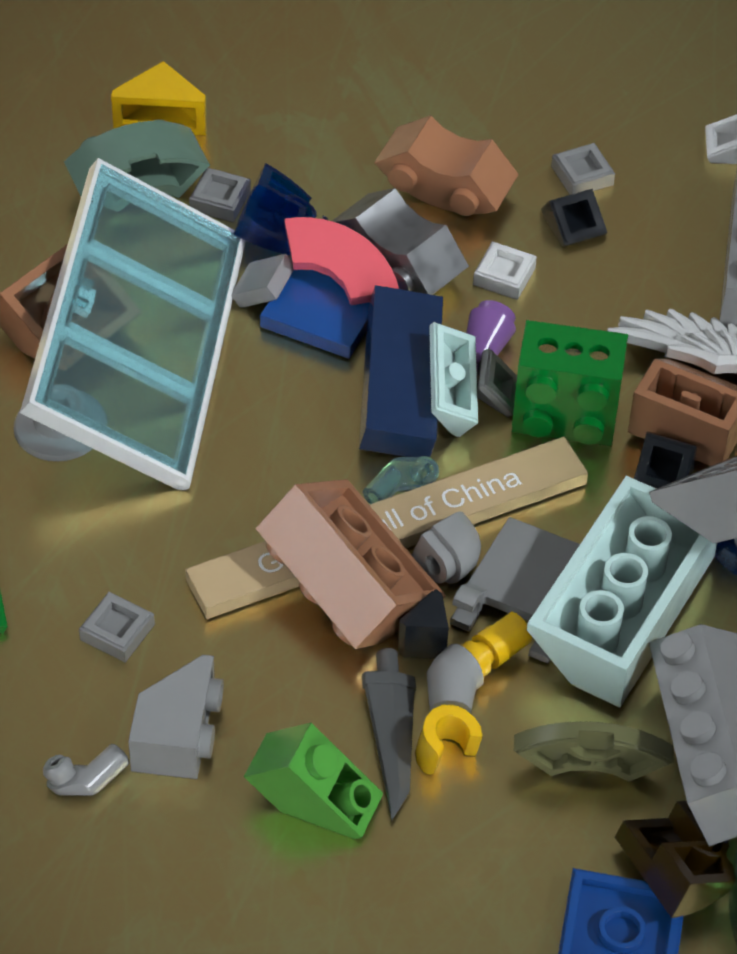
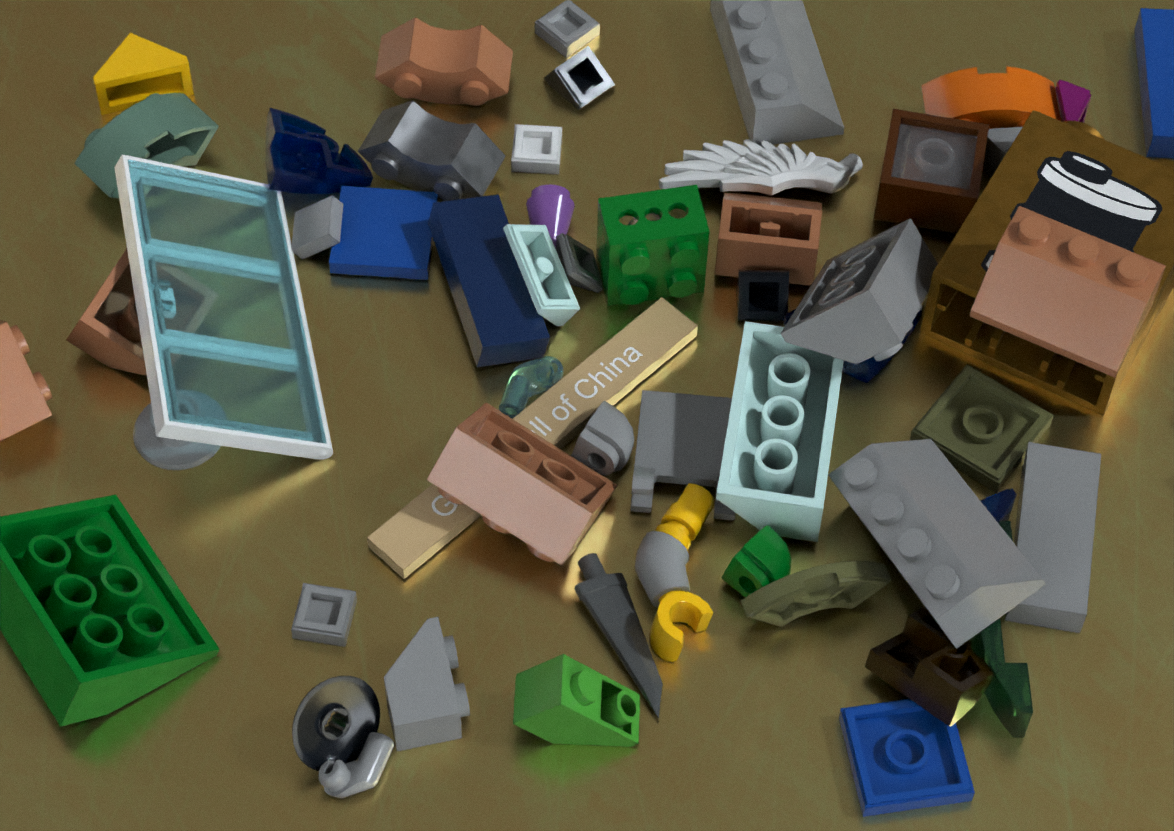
camera: 20 degrees left, 5 degrees up
light grey tile [189,168,251,222] -> none
coral tile [284,217,399,305] -> none
black slope [398,589,449,659] -> none
none -> black piece [292,675,380,771]
none -> green piece [721,525,792,598]

